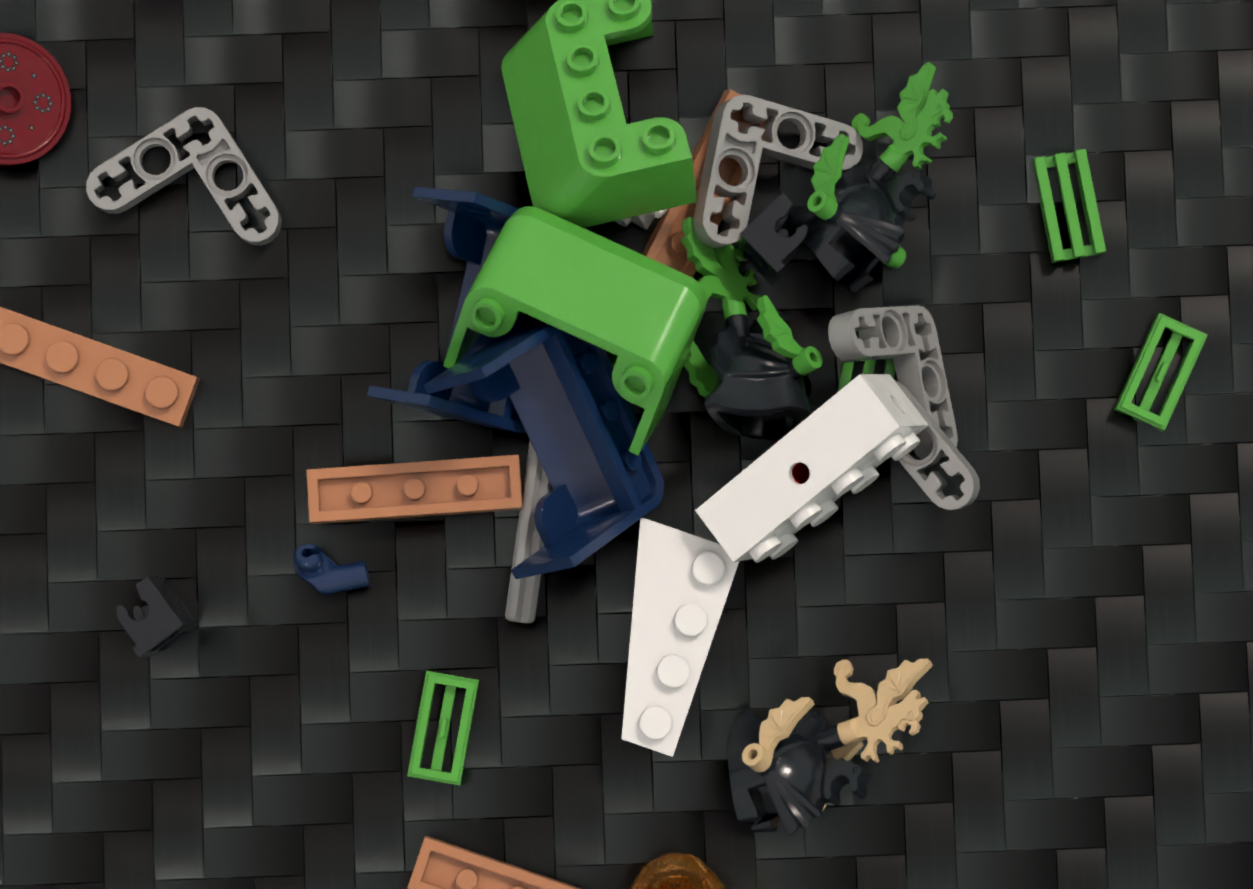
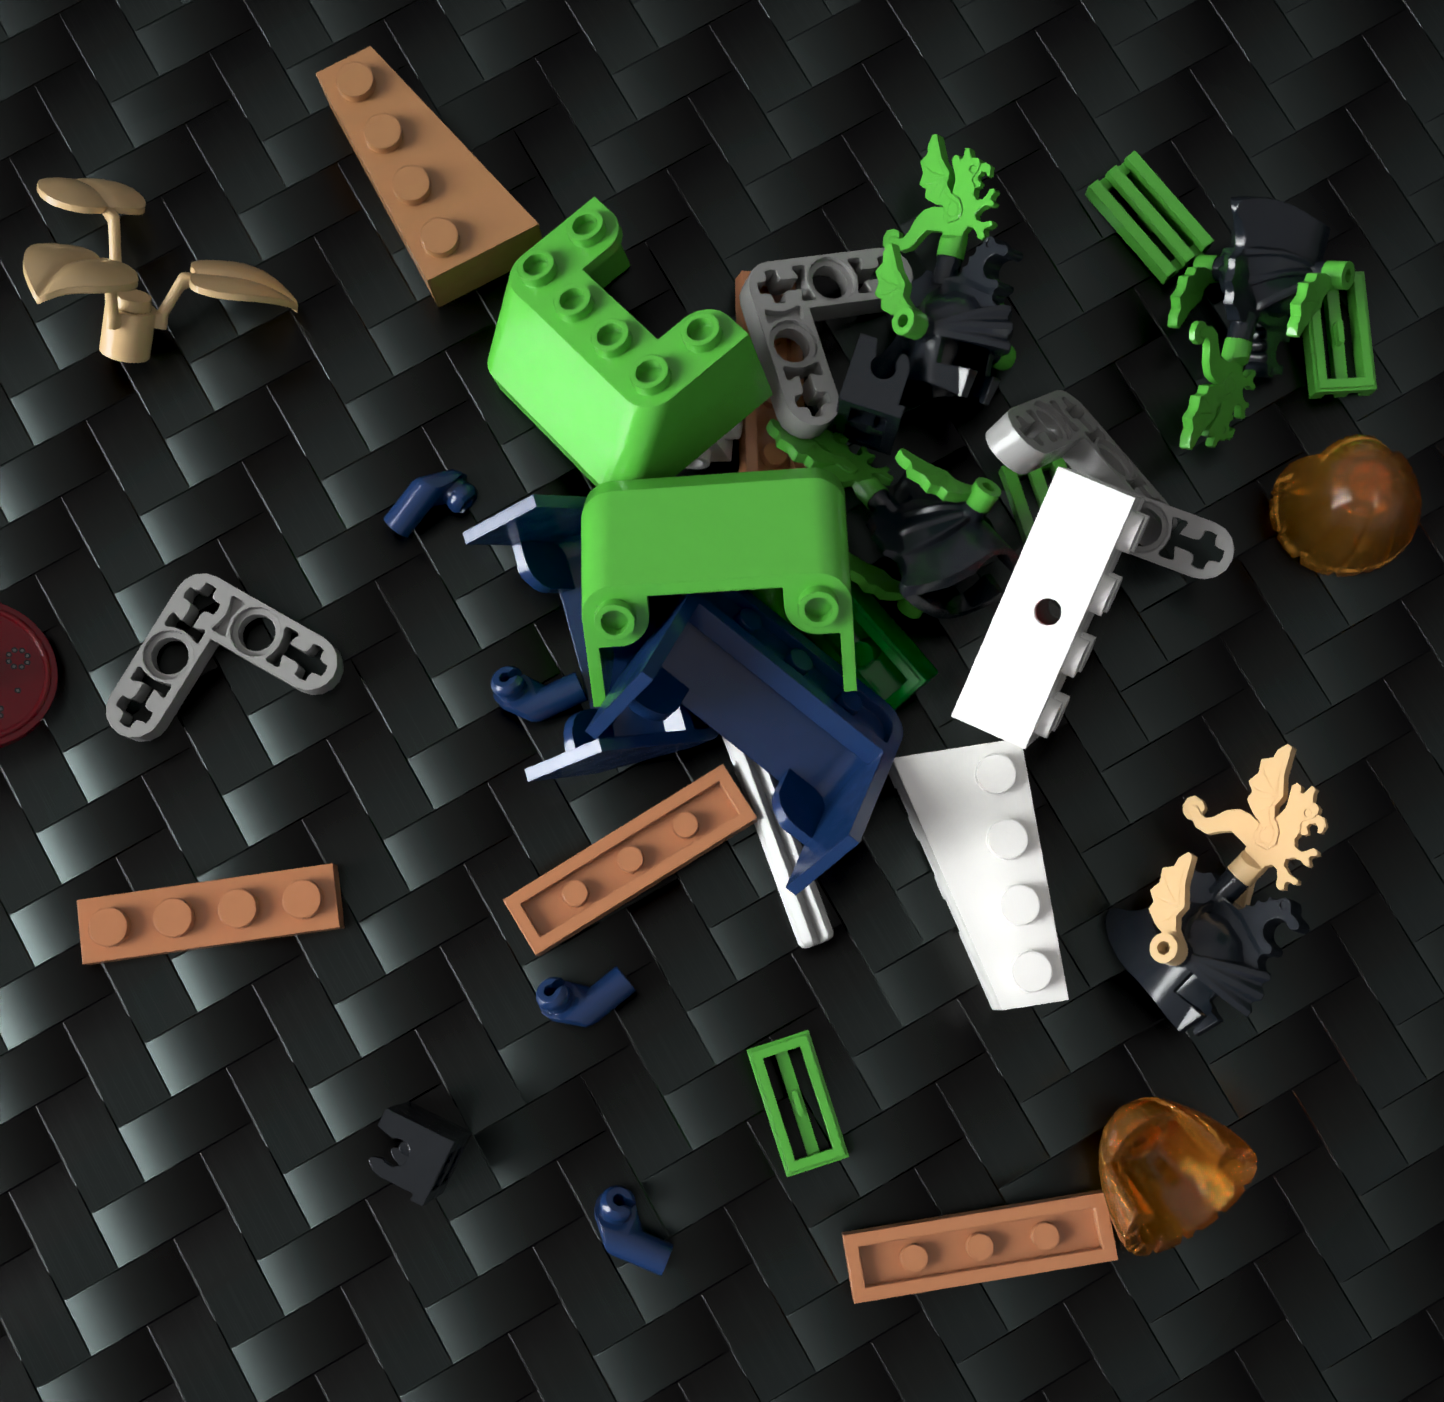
camera: 25 degrees left, 5 degrees down
none -> dark blue arm [384,469,477,538]
none -> dark blue arm [491,666,588,722]
none -> dark blue arm [594,1185,674,1276]
none -> green slope [805,581,938,711]
none -> helmet [1167,196,1355,450]
none -> clear orange hair [1269,434,1422,576]

